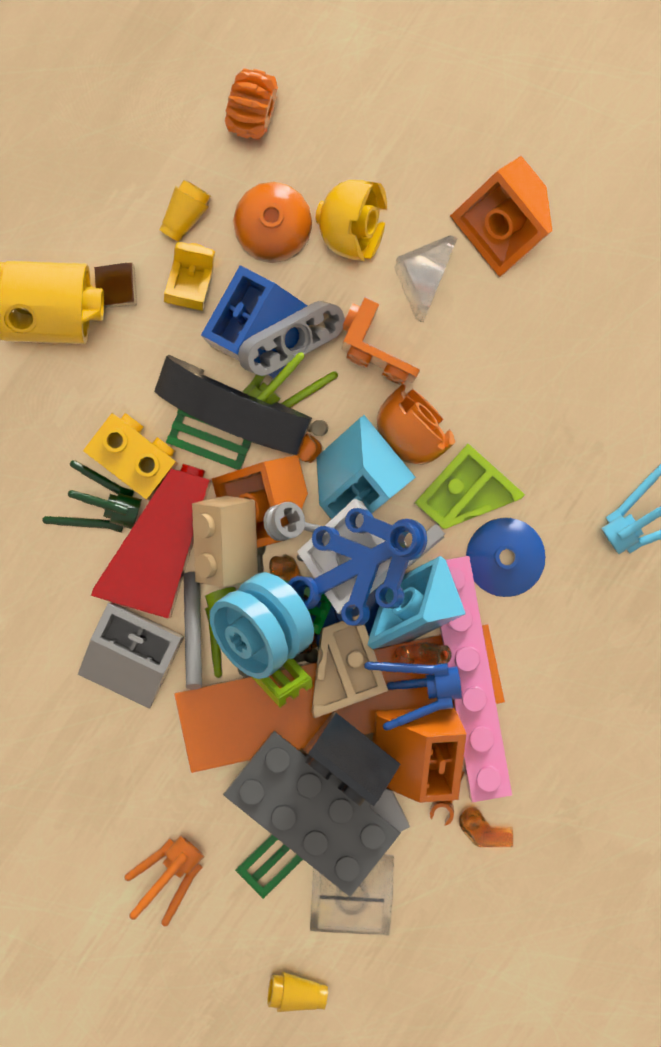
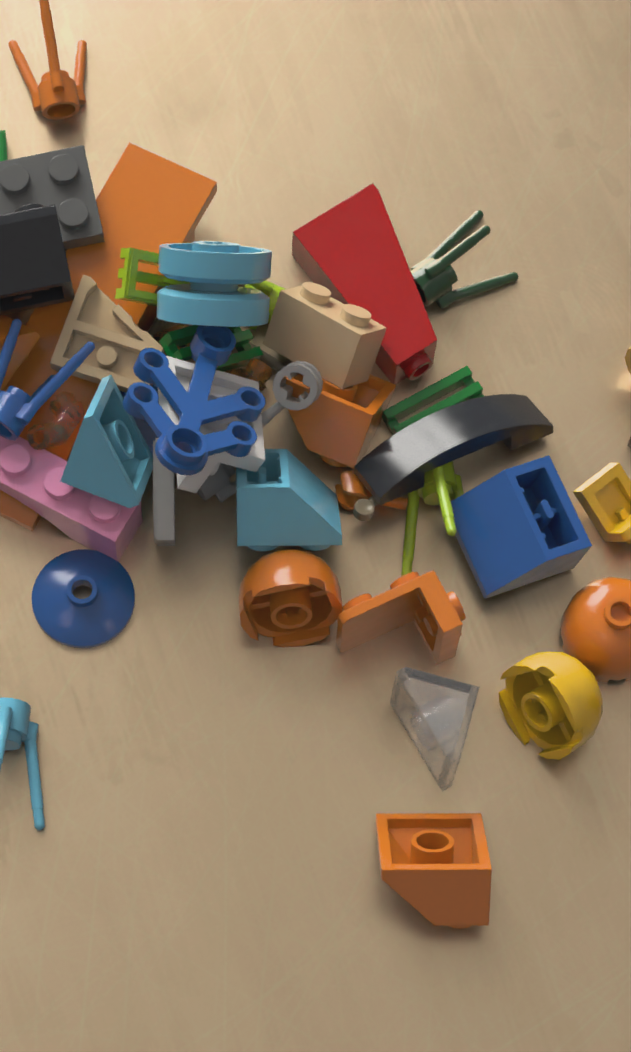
camera: 120 degrees right, 20 degrees down
light grey slope [78,602,185,709] -> none
yellow brick [83,413,179,501] -> none
light grey bar [184,572,202,690] -> none
light grey beam [238,301,345,376] -> none
lime wing [414,444,525,530] -> none

